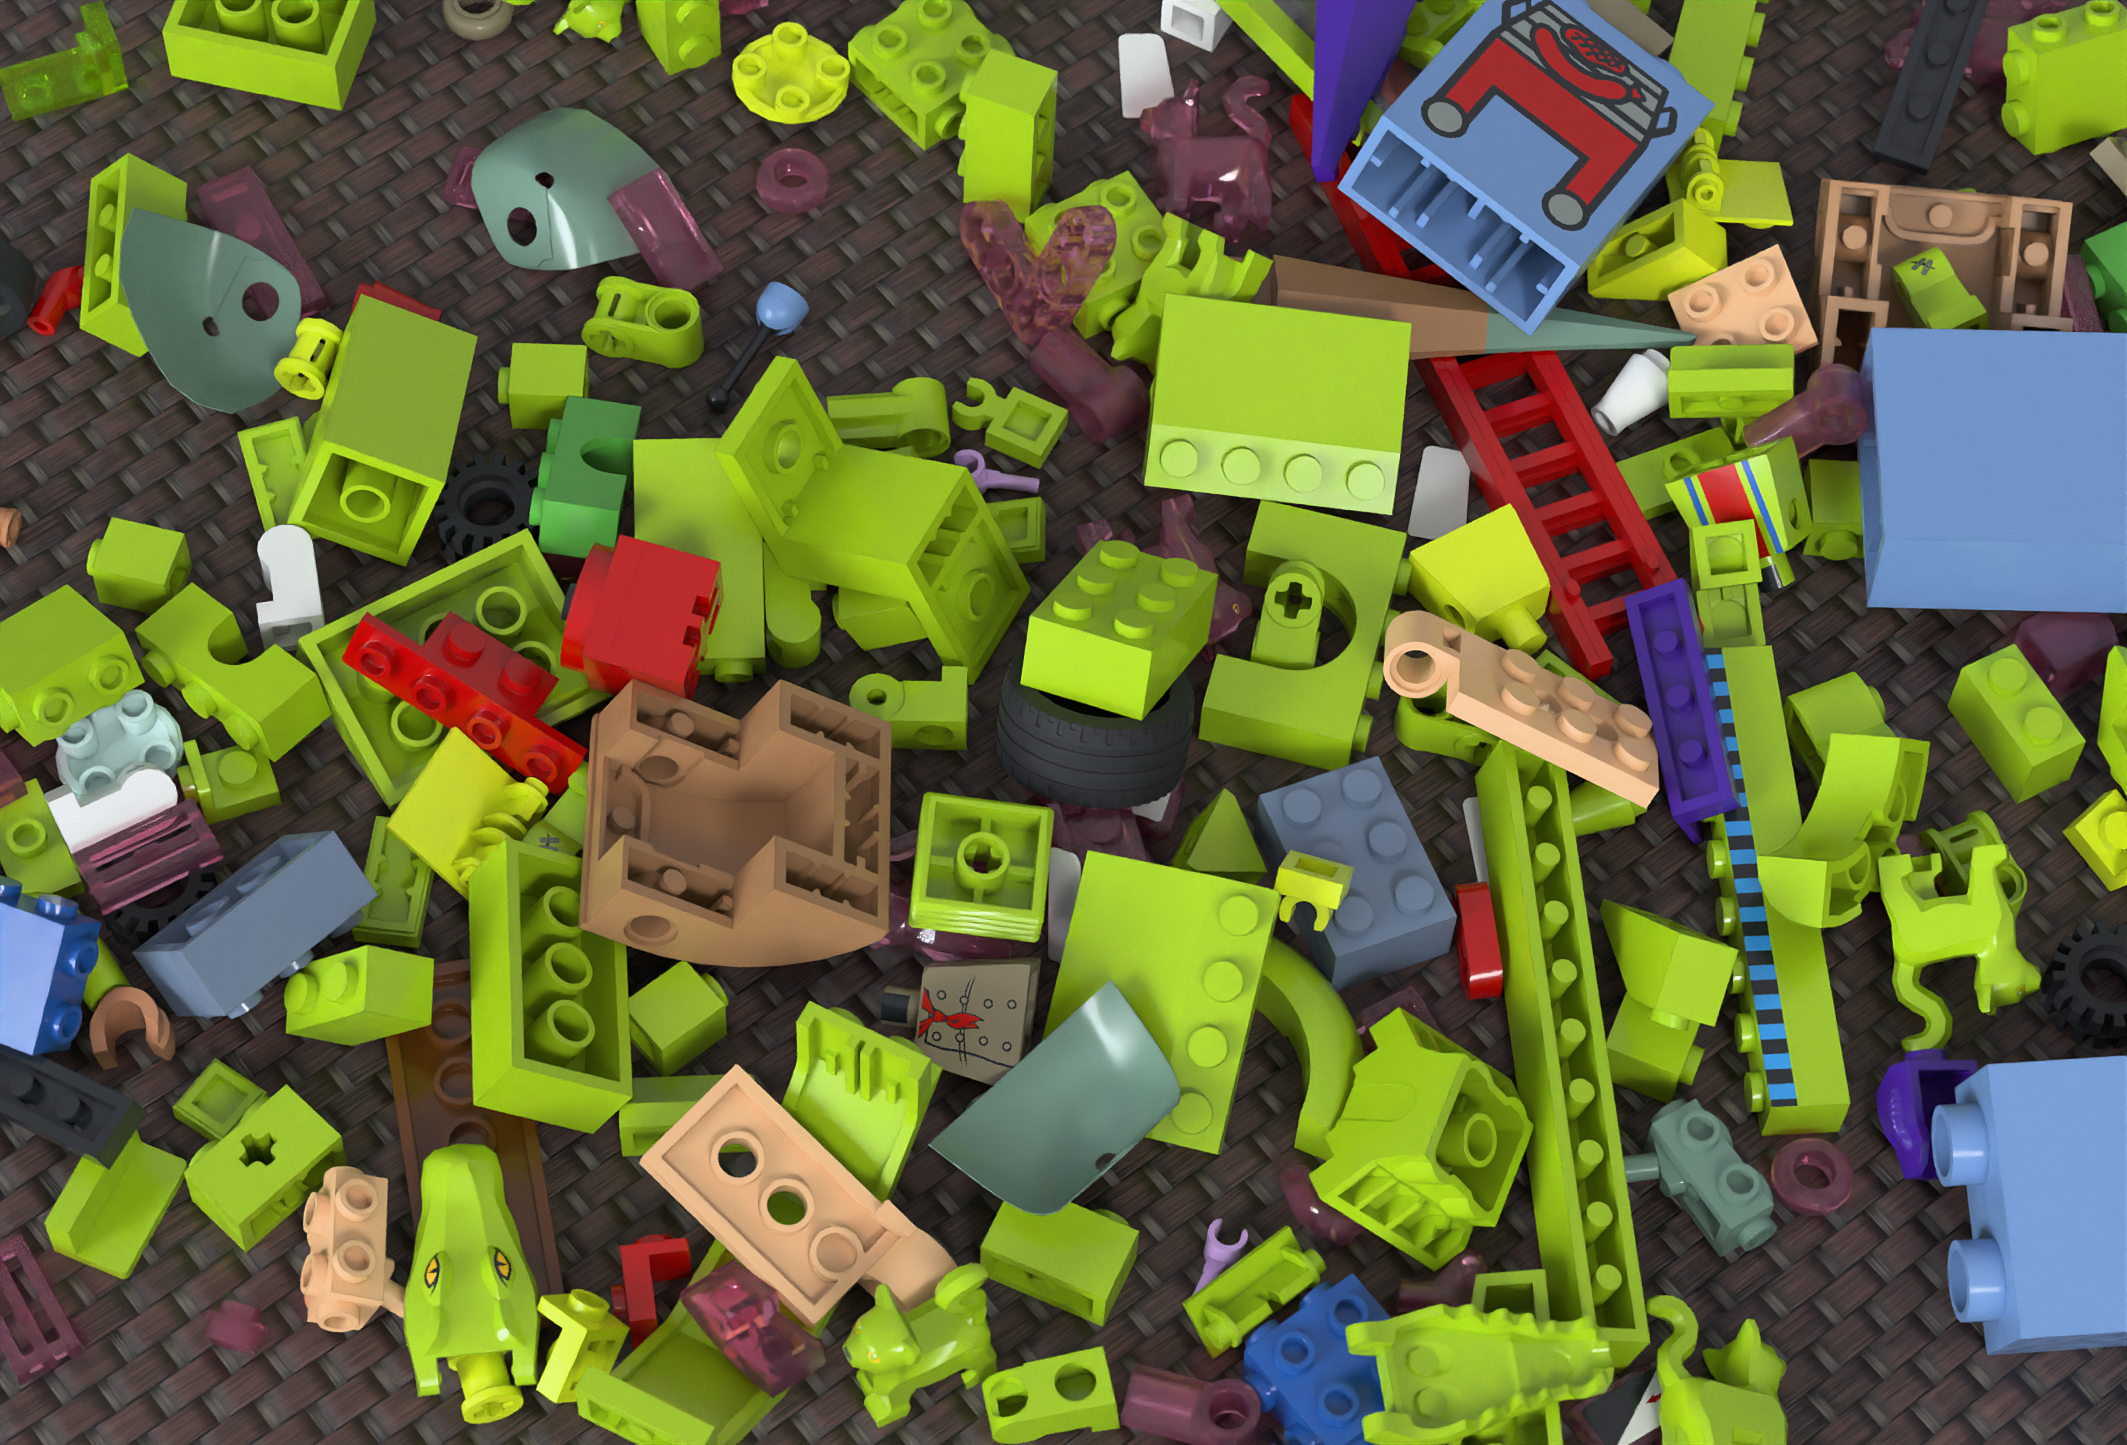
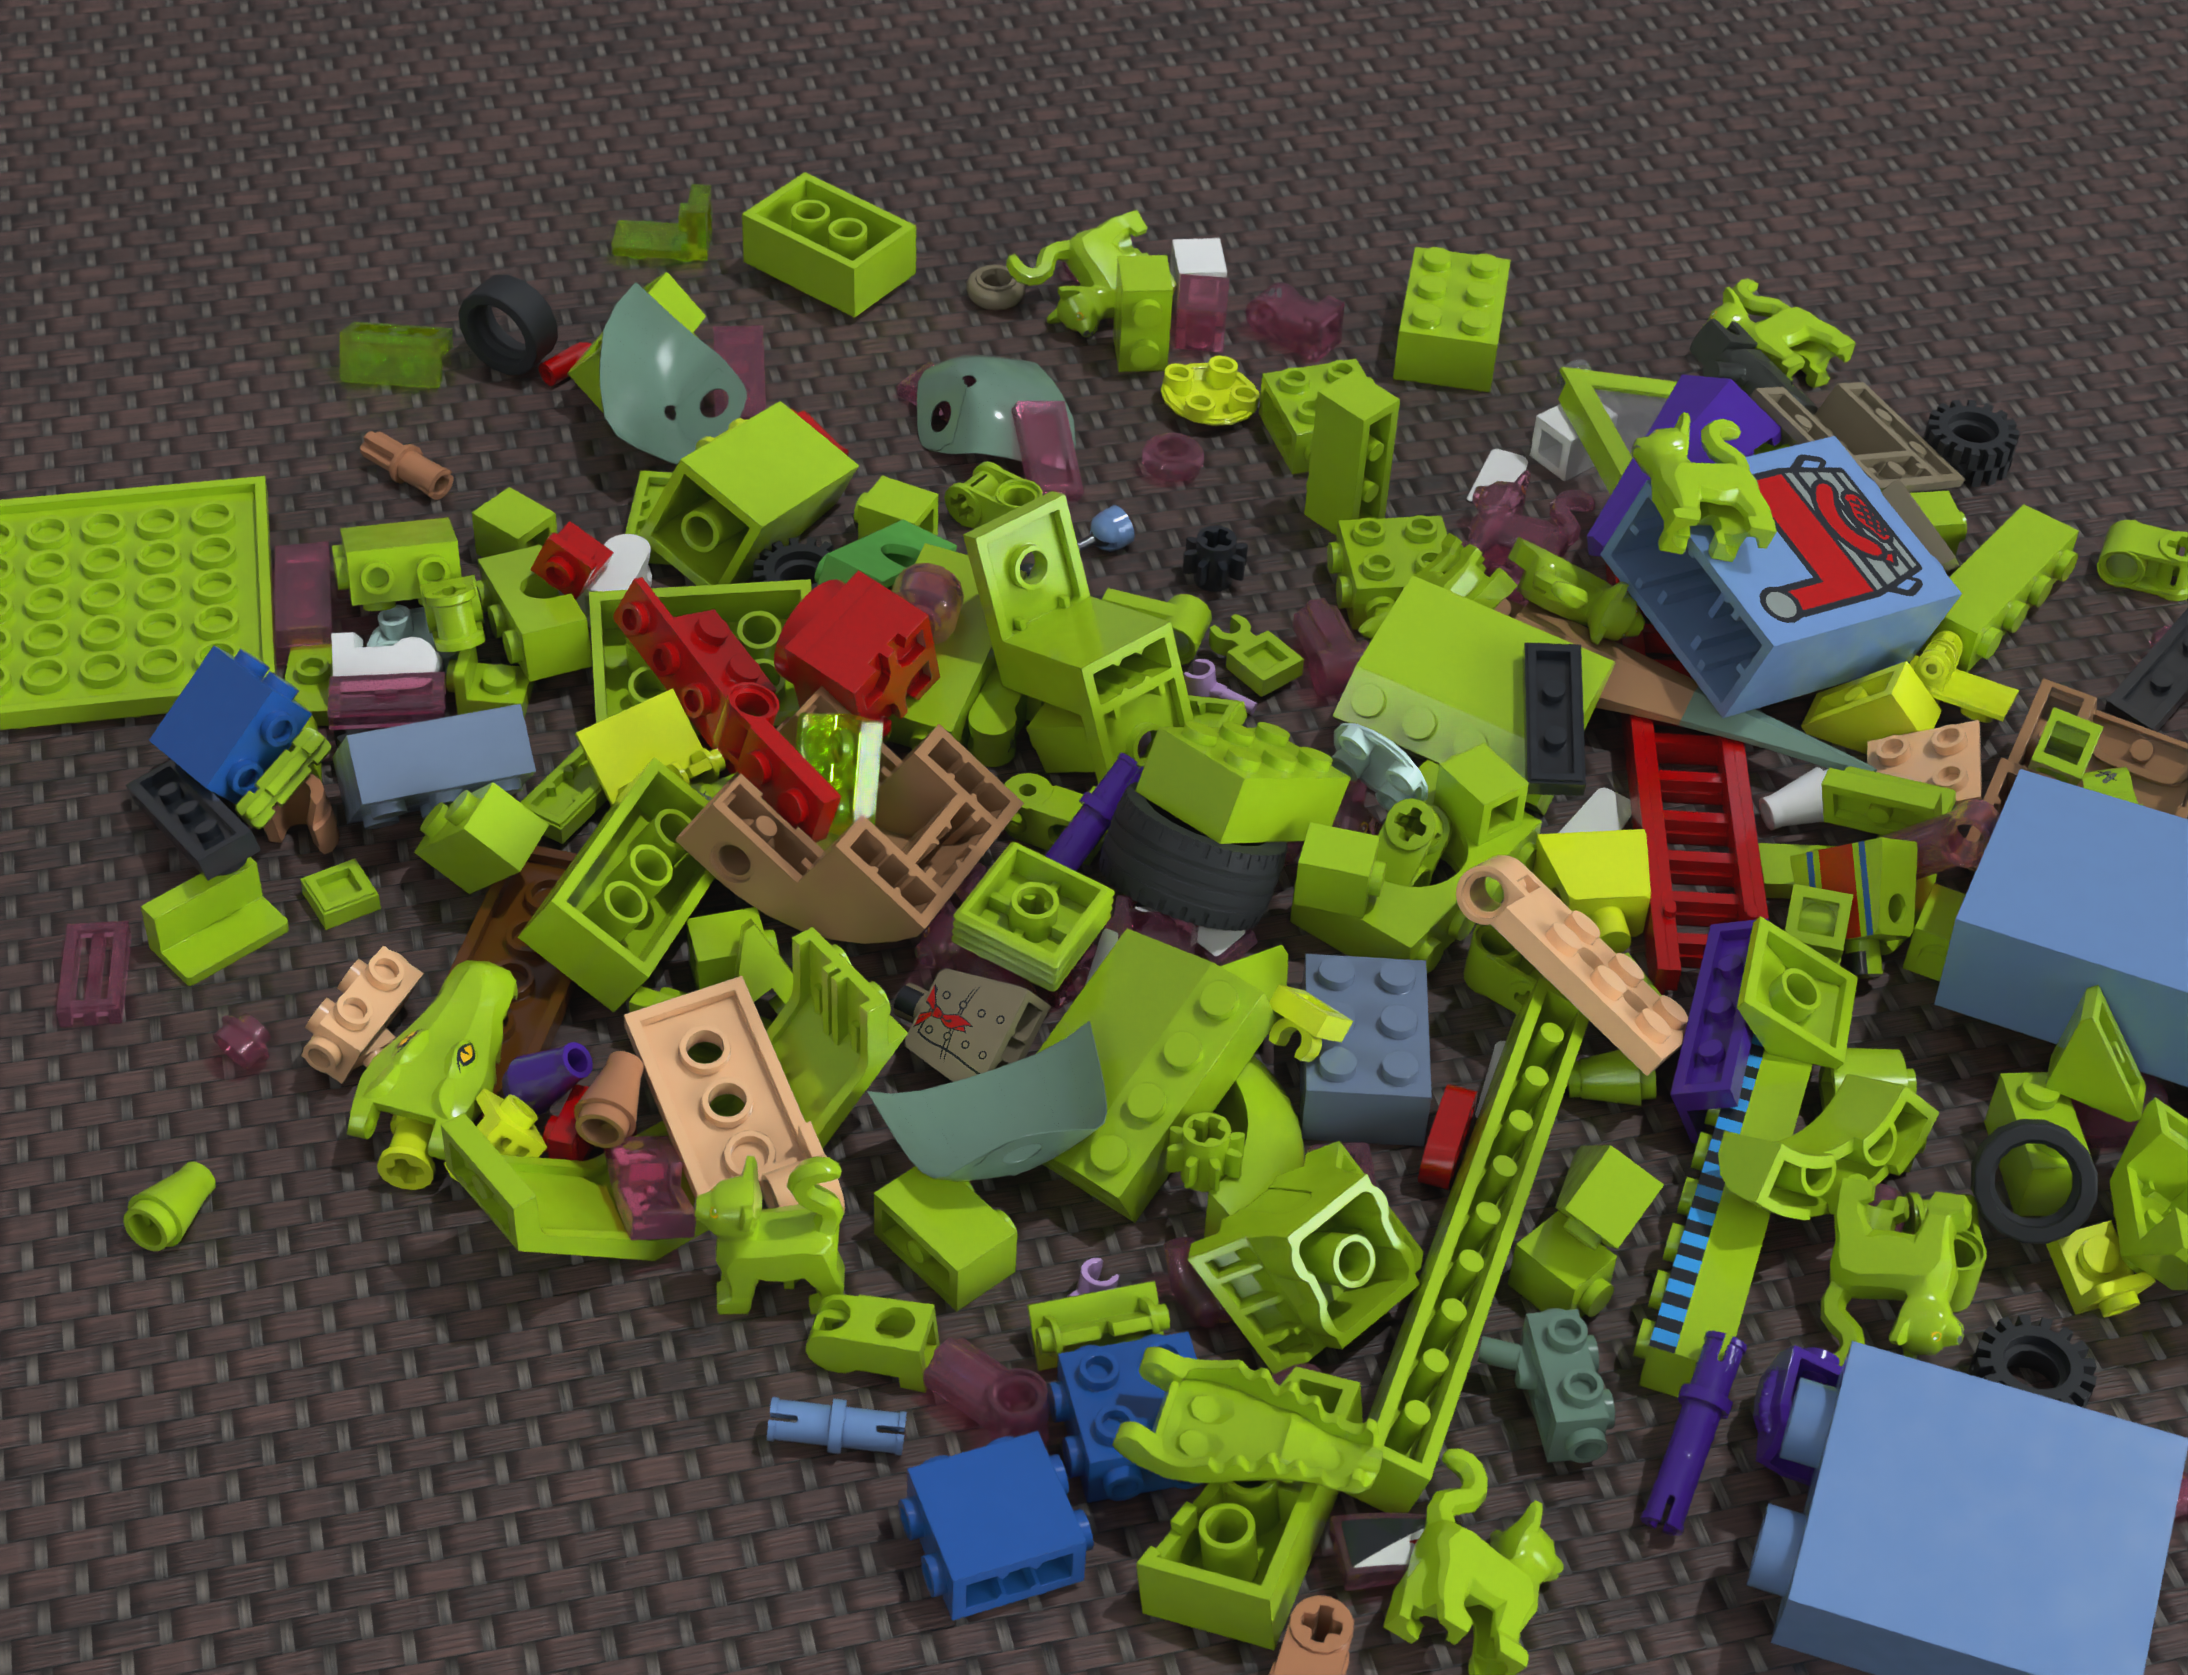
camera: 25 degrees right, 15 degrees down
lime brick [184,1084,348,1253] -> none
clear pink beam [959,199,1117,345] -> none
clear pink piece [1771,1137,1853,1217] -> none
none -> lime axle [235,727,331,829]
none -> lime piece [419,575,485,652]
none -> dark purple cone [502,1042,593,1114]
none -> red bracket [530,521,614,600]
none -> nougat cone [574,1051,644,1148]
none -> red plate [714,682,842,843]
none -> lime slope [734,918,793,1014]
none -> clear neon green bracket [796,712,883,836]
none -> head [892,563,964,645]
none -> dark purple pin [1045,752,1144,871]
none -> lime gear [1166,1112,1245,1192]
none -> black gear [1182,526,1248,592]
none -> lime brick [1293,822,1387,919]
none -> light aqua dish [1331,723,1428,811]
none -> lime brick [1433,743,1529,847]
none -> lime animal [1508,537,1645,645]
none -> black tile [1523,643,1586,796]
none -> lime animal [1631,412,1777,562]
none -> dark purple pin [1640,1331,1747,1536]
none -> lime slope [1737,916,1858,1070]
none -> black tyre [1971,1119,2098,1244]
none -> lime leg [2028,707,2104,786]
none -> lime slope [2045,985,2146,1122]

